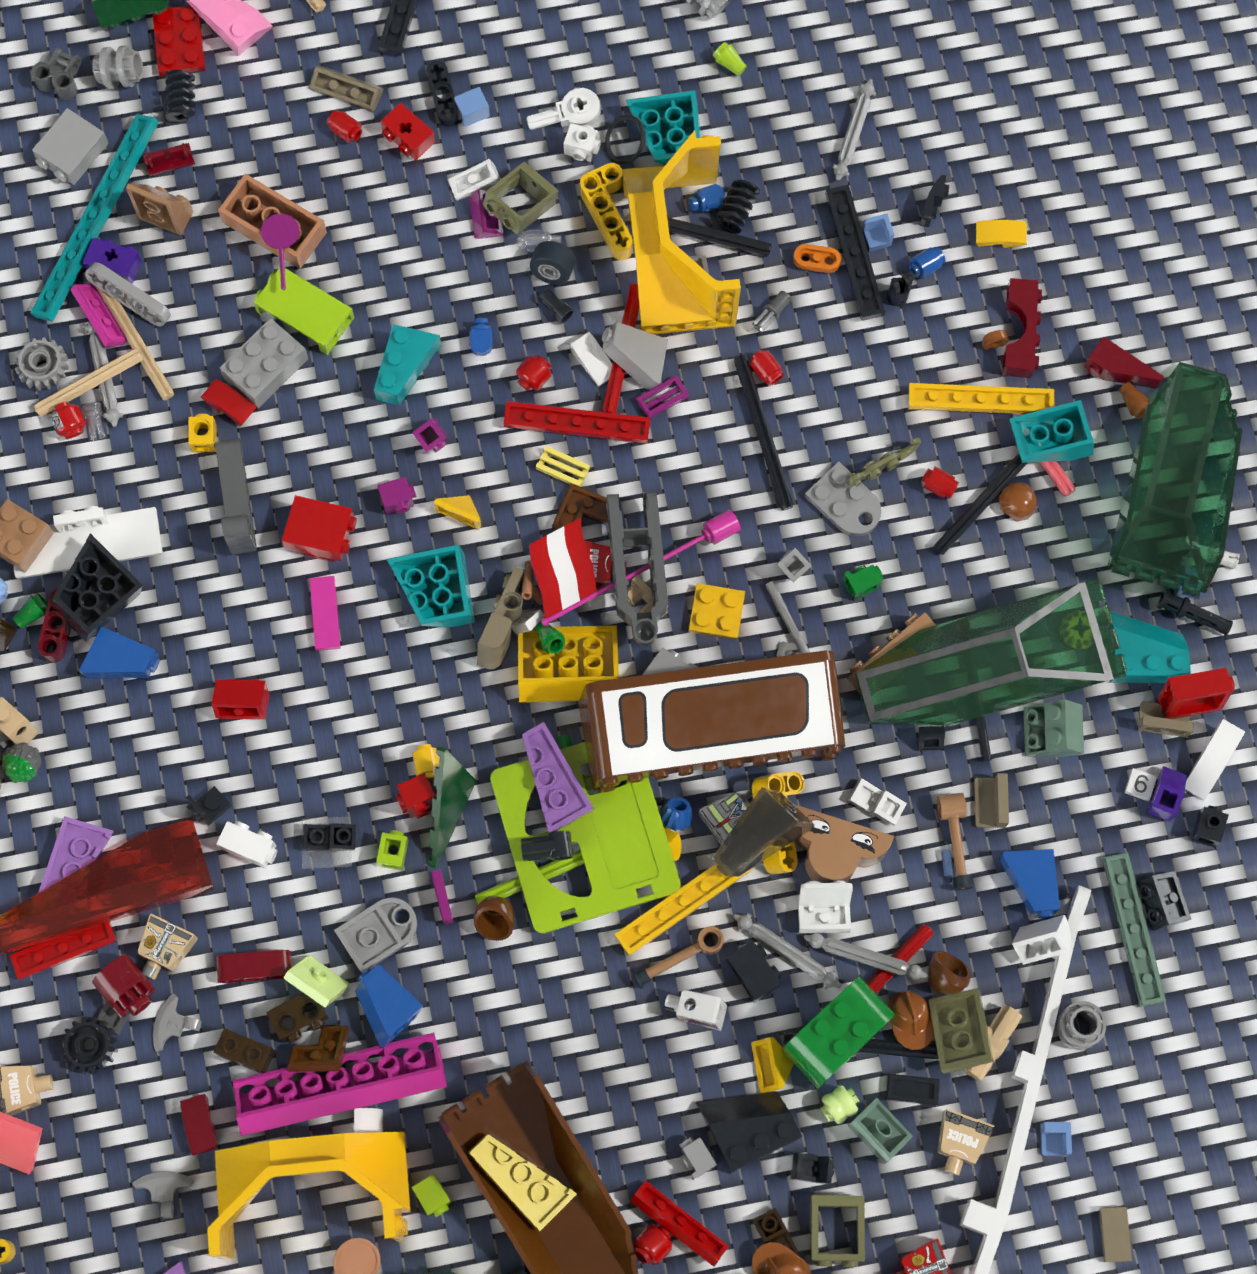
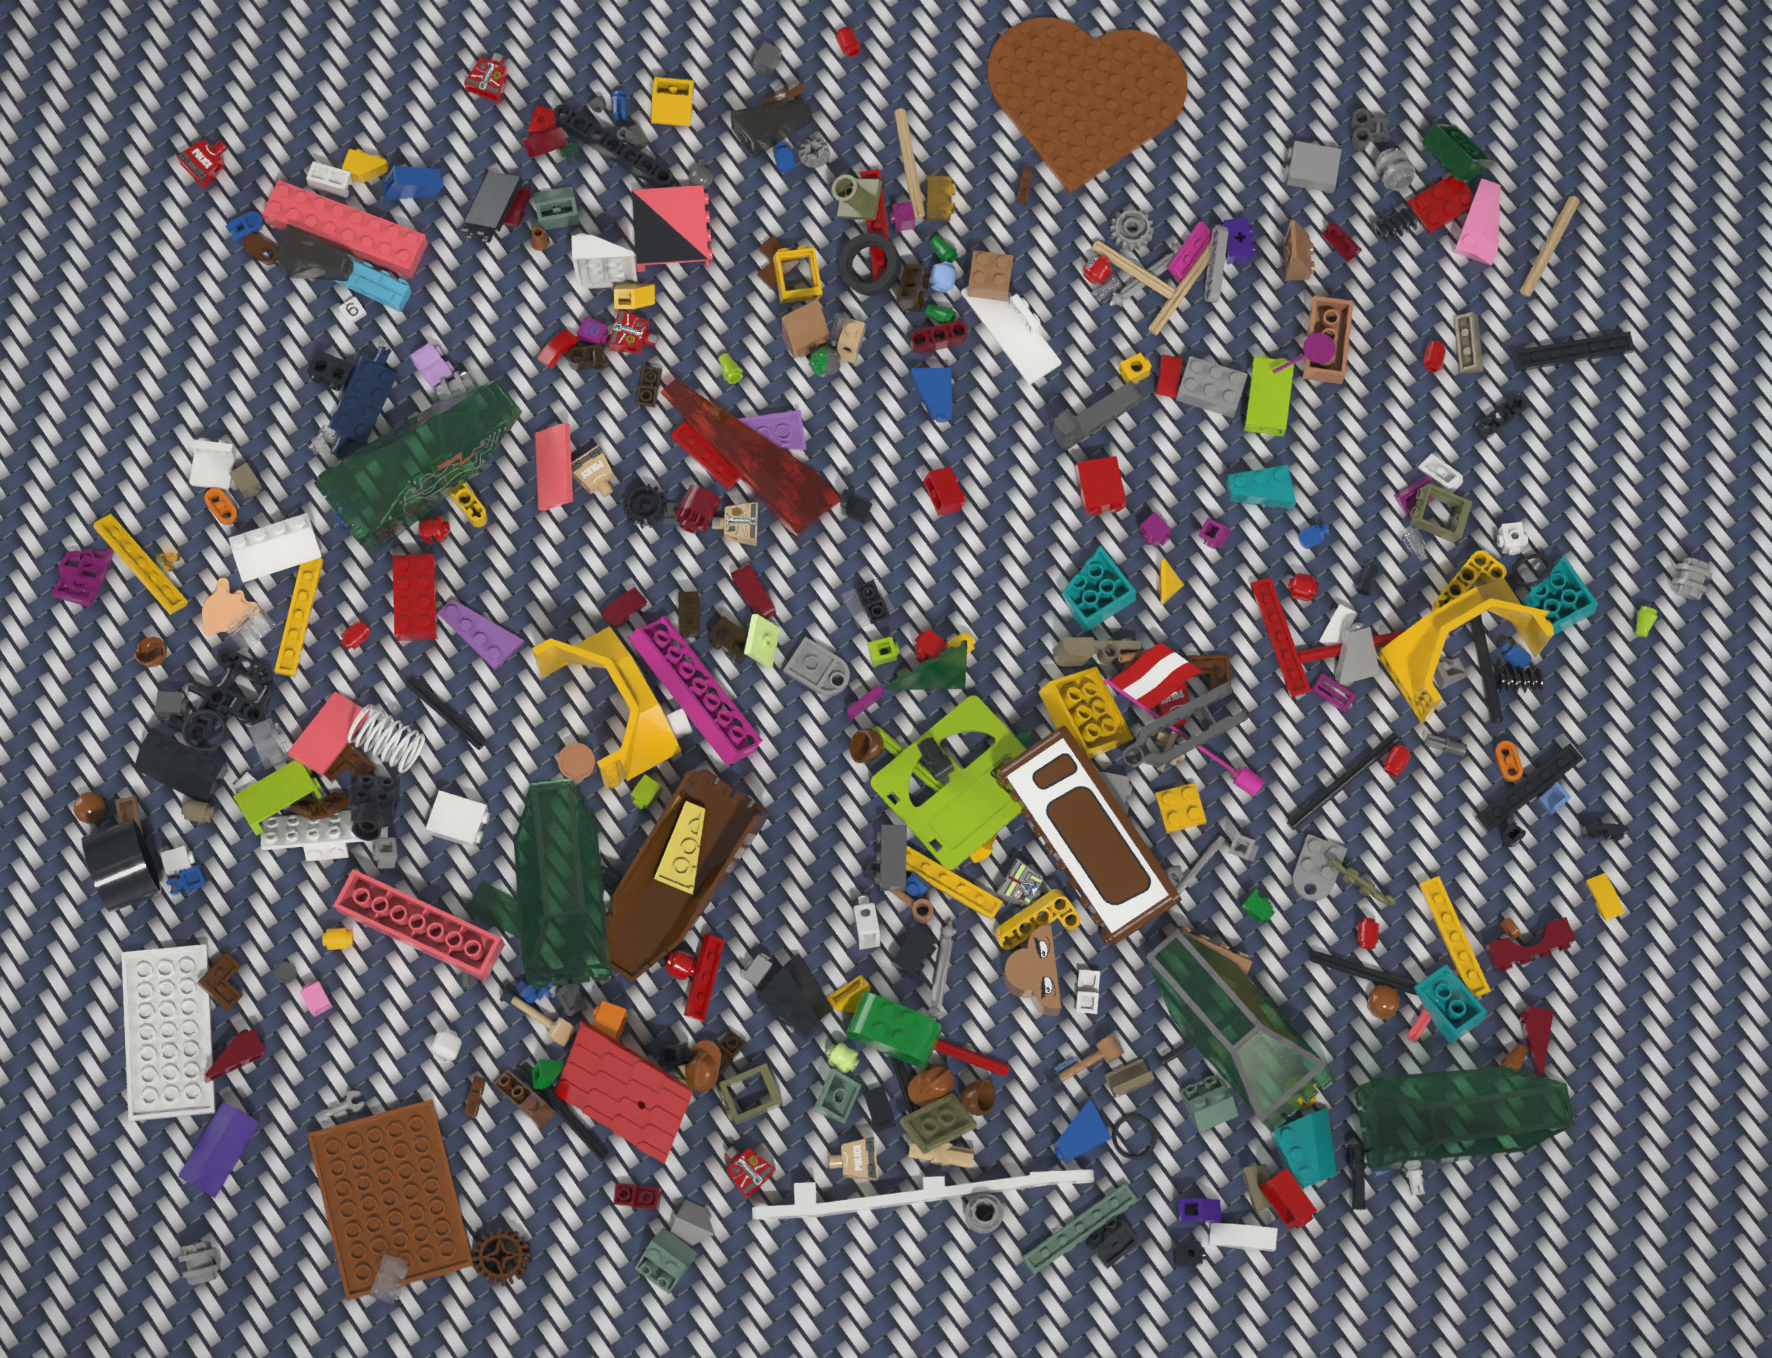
camera: 65 degrees right, 0 degrees up
teal plate [30,114,159,322] -> none
black wedge [52,533,143,642] -> none
light grey piece [132,1171,194,1219] -> none
light grey piece [153,994,202,1052] -> none
white brick [216,821,278,869] -> none
reddish brown tile [287,1026,350,1072] -> none
dark pink tile [310,576,341,651] -> none
blue slope [355,964,423,1048] -> none
red brick [381,102,435,161] -> none
medium blue panel [454,87,490,127] -> none
white tile [511,609,545,634] -> none
medium lavender wing [522,722,594,833] -> none
white piece [527,88,601,130] -> none
black wheel [530,241,576,285] -> none
green cone [535,622,565,654] -> none
light yellow tile [536,446,590,487] -> none
blue piece [659,797,693,831] -> none
clear smoke slope [712,787,815,877] -> none
black bracket [791,1153,834,1184] -> none
white bracket [798,881,853,933] -> none
light grey wheel [804,933,928,980] -> none
light grey wheel [832,79,876,182] -> none
blue brick [909,247,946,279] -> none
black plate [917,726,945,751] -> none
white brick [1012,915,1071,965] -> none
medium blue panel [1040,1122,1072,1156] -> none
dark tan tile [1099,1207,1132,1262] -> none
white tile [1124,768,1157,801] -> none
none -> dark grey brick [876,825,907,891]
none -> blue plate [904,872,930,901]
none -> black tyre [1112,1114,1157,1160]

